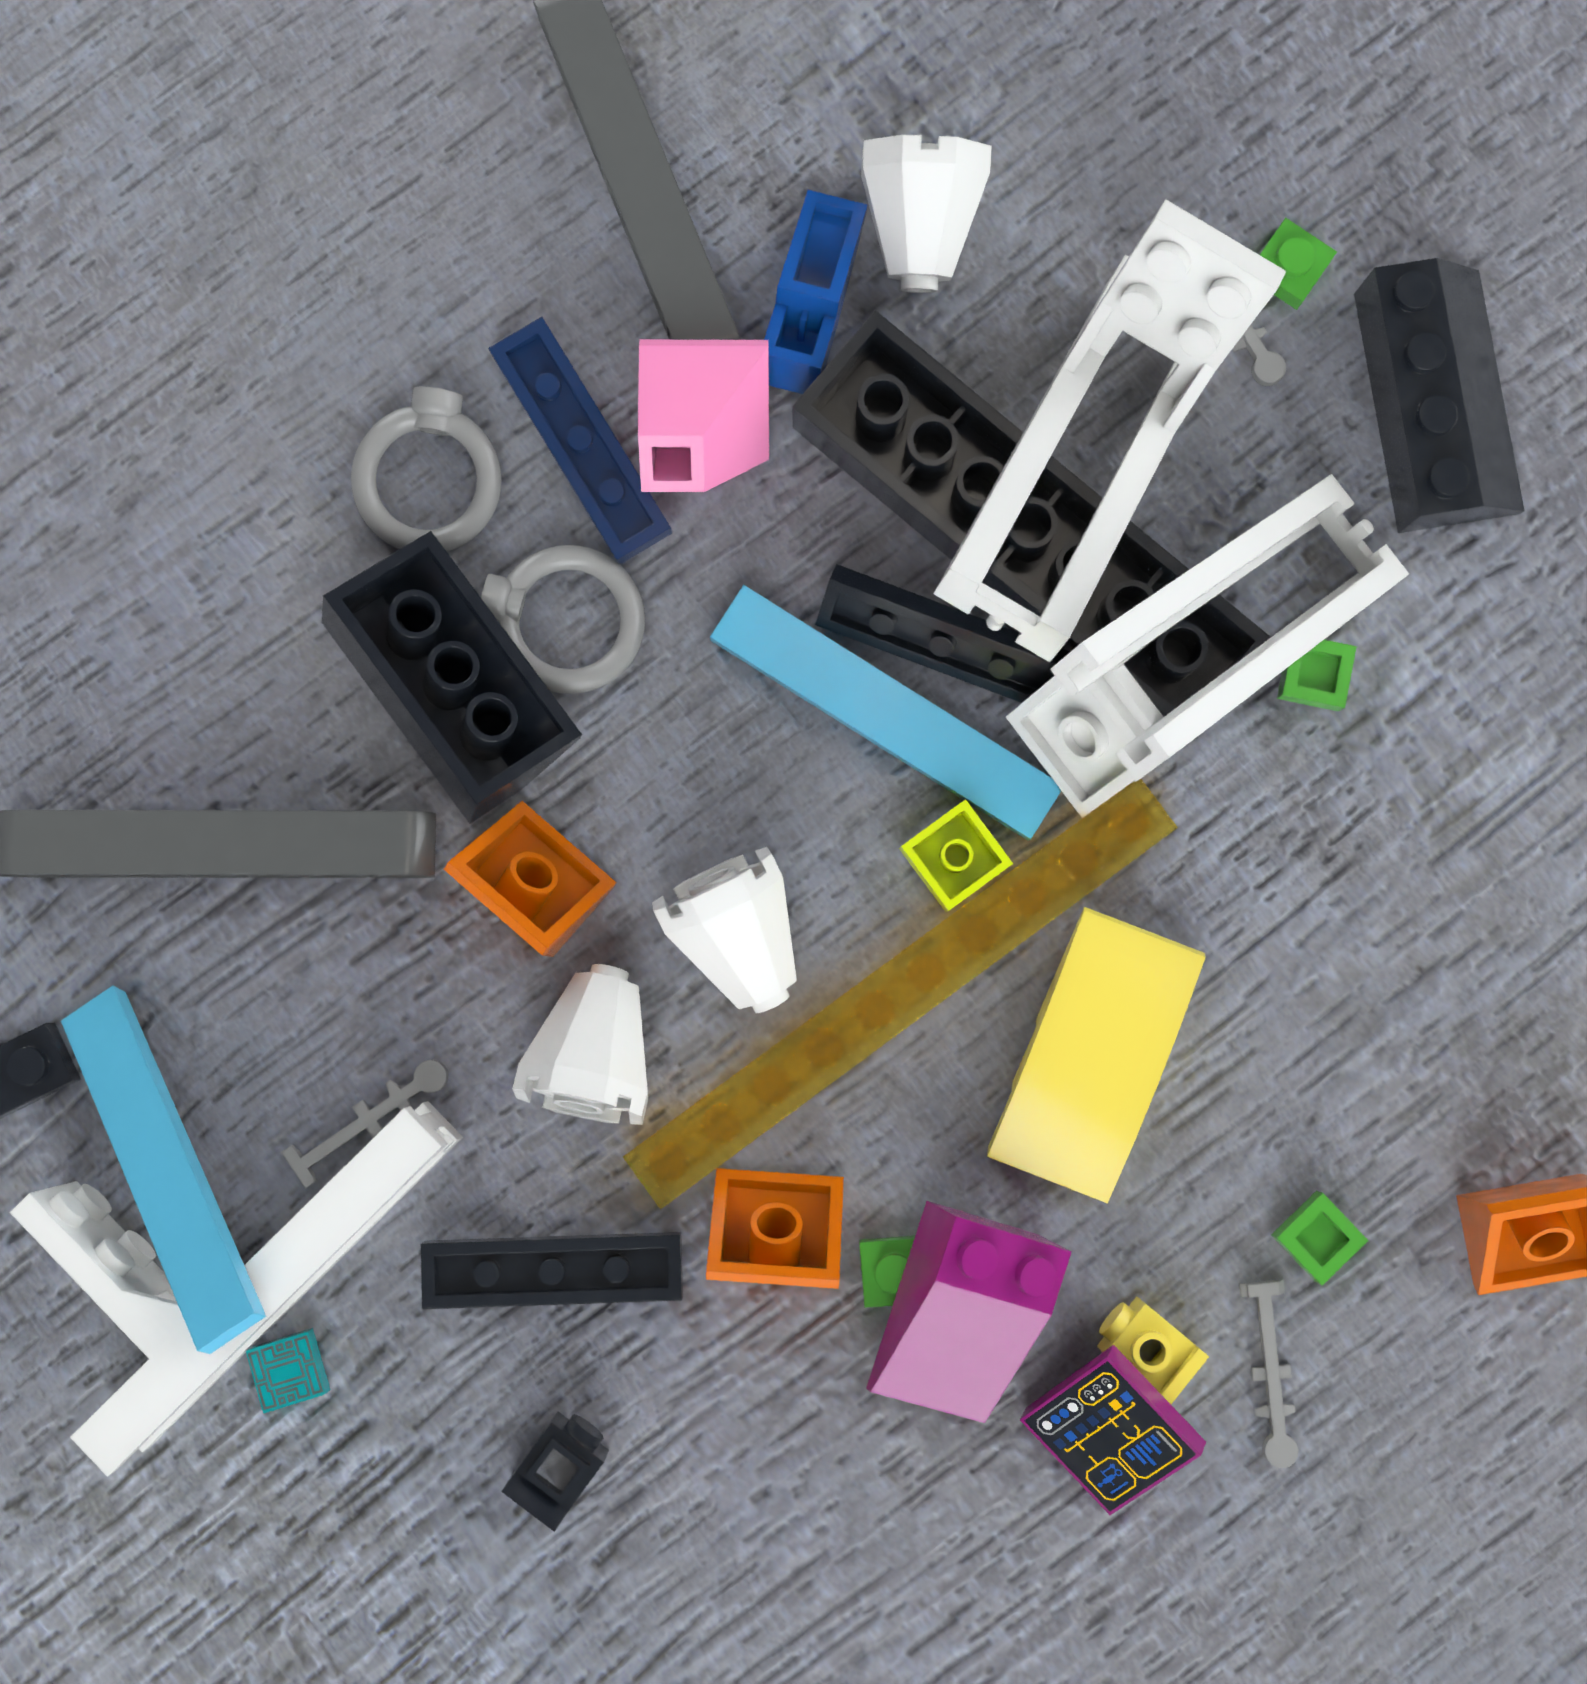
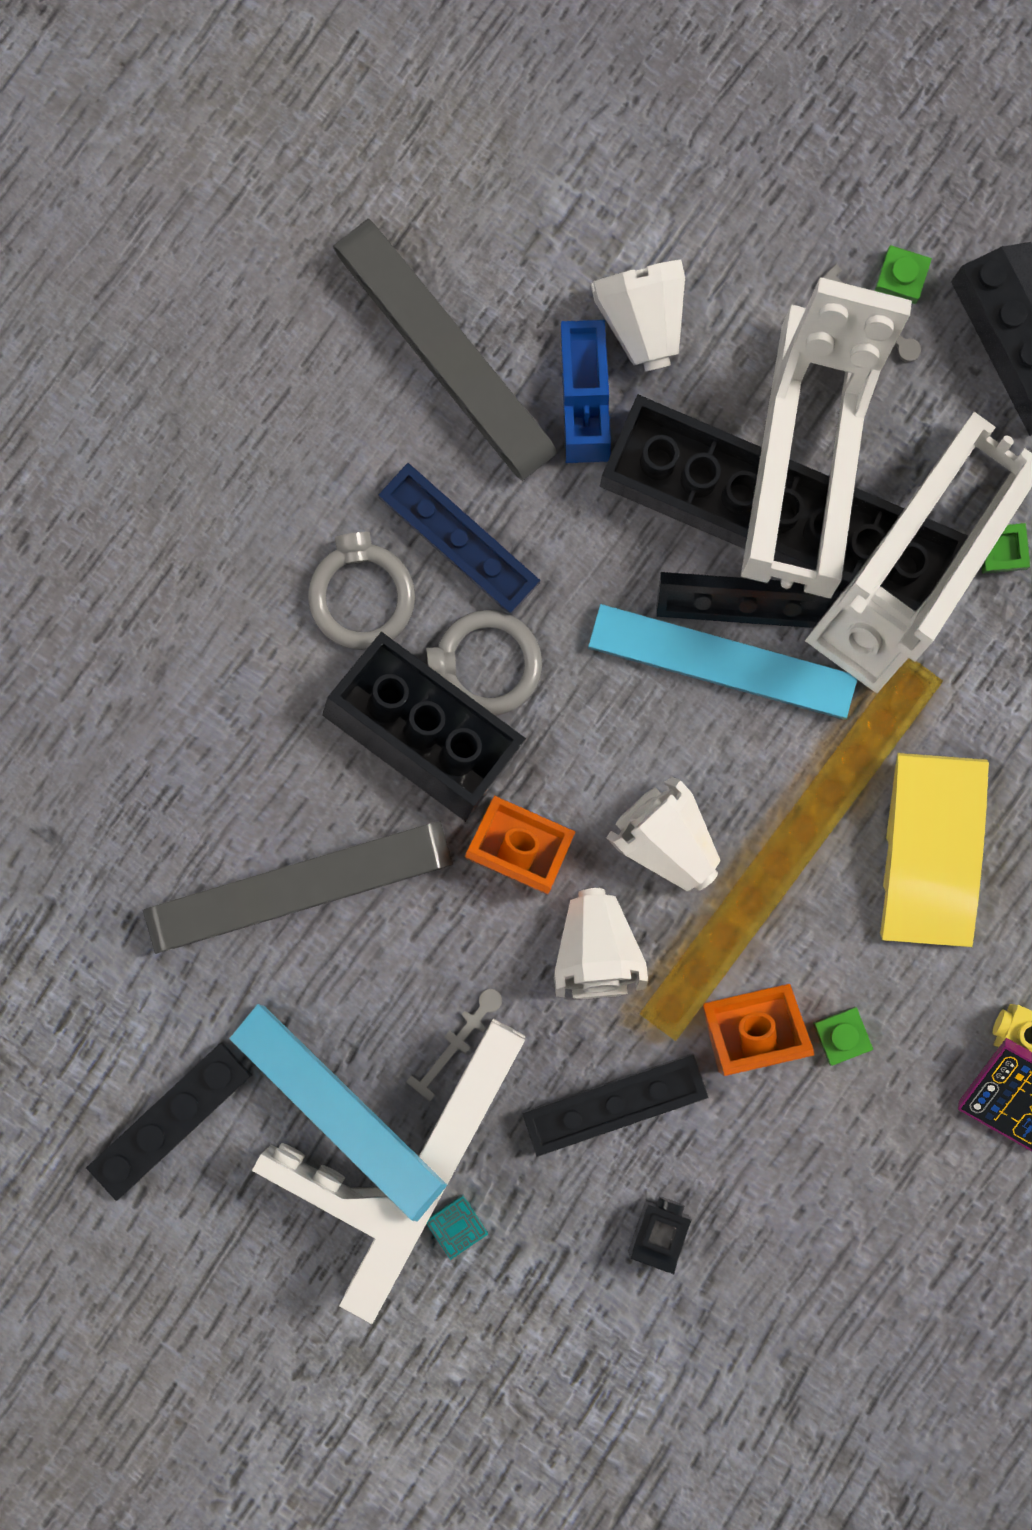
camera: 20 degrees left, 0 degrees up
bright pink slope [638,339,769,492] -> none
slope [866,1201,1072,1423] -> none
neon yellow piece [899,799,1013,912] -> none

